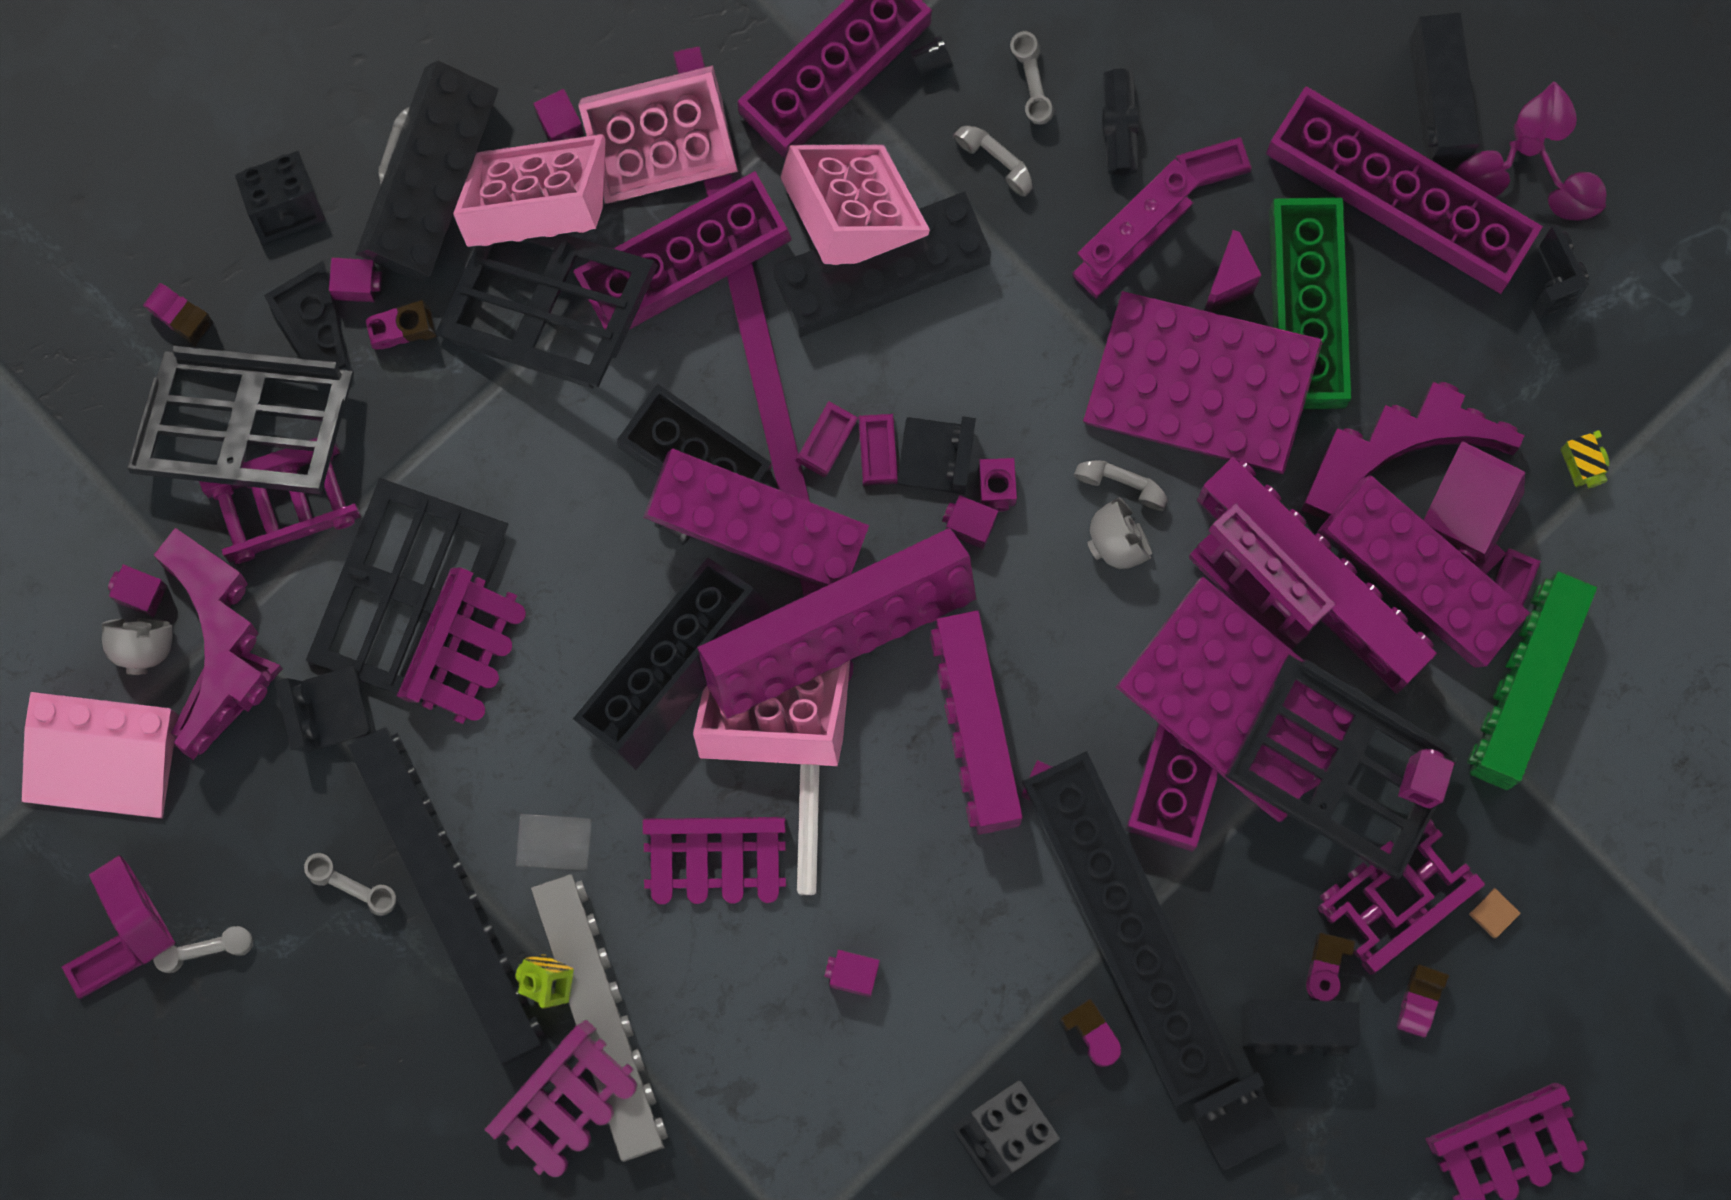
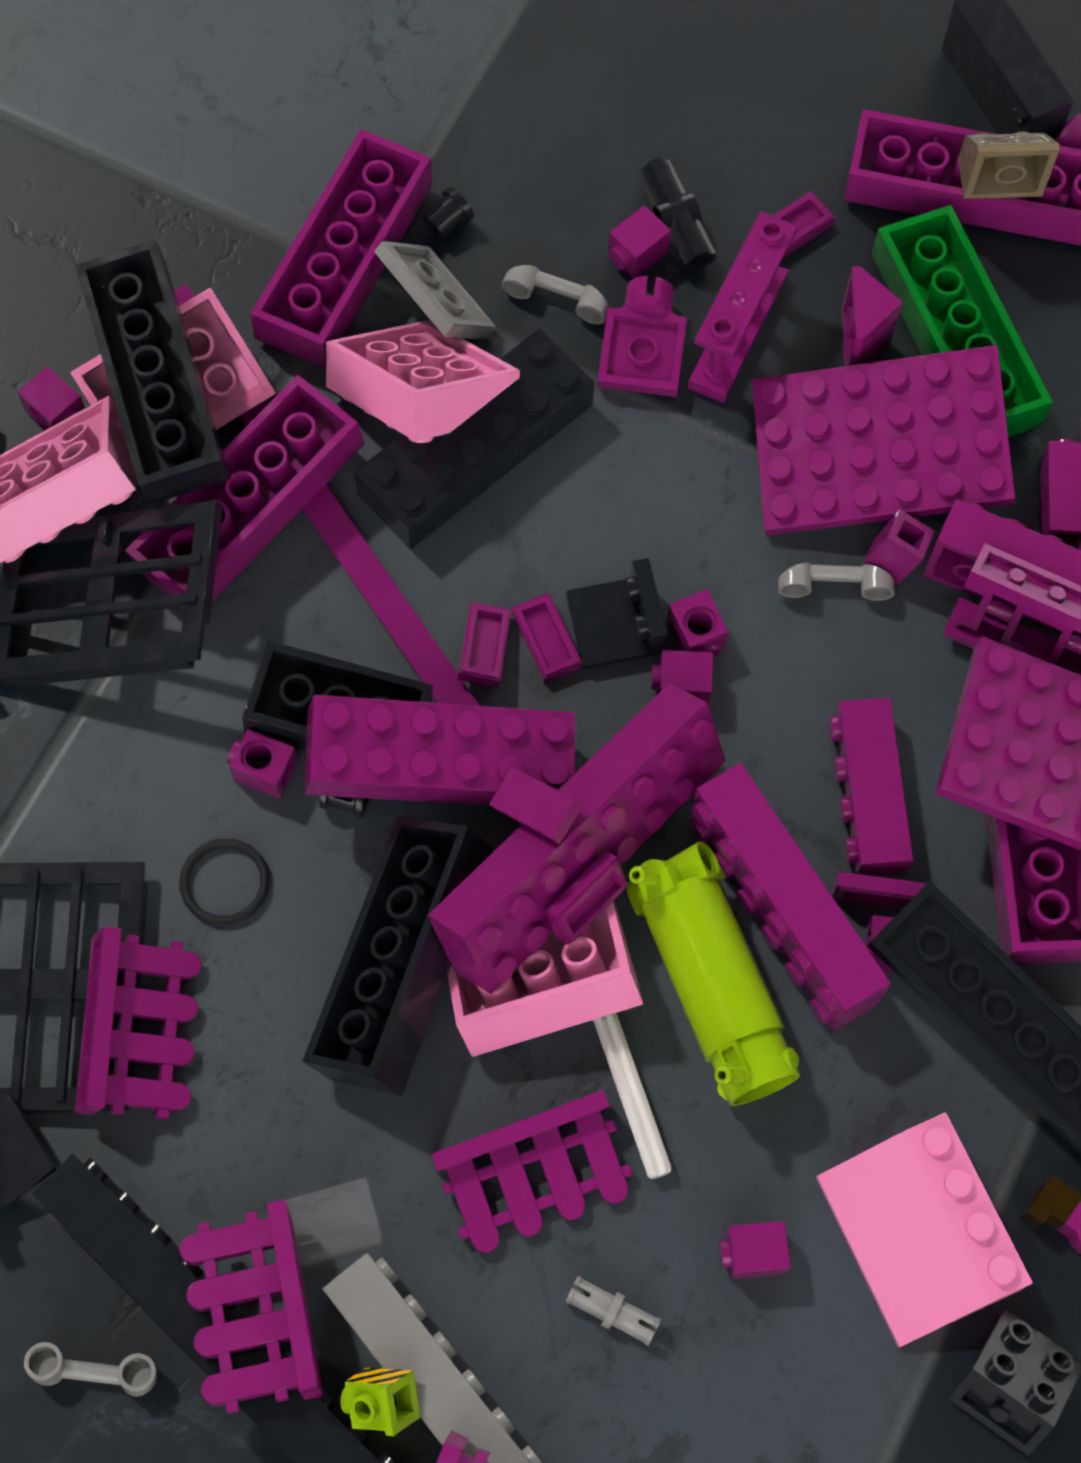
camera: 20 degrees left, 10 degrees down
light grey bar [1011,31,1054,124] -> none
light grey cylinder [1087,497,1152,569] -> none
none -> black brick [75,240,231,505]
none -> black piece [179,839,269,924]
none -> magenta fence [179,1200,323,1414]
none -> magenta brick [227,729,298,799]
none -> light grey tile [374,241,497,340]
none -> magenta tile [489,767,583,844]
none -> magenta tile [545,851,628,945]
none -> light grey pin [565,1275,661,1346]
none -> magenta plate [597,276,687,397]
none -> magenta brick [608,205,671,278]
none -> lime piece [626,841,800,1106]
none -> bright pink slope [816,1112,1033,1348]
none -> magenta brick [828,698,913,876]
none -> magenta tile [832,871,926,910]
none -> magenta brick [864,509,935,585]
none -> dark tan slope [958,132,1060,199]

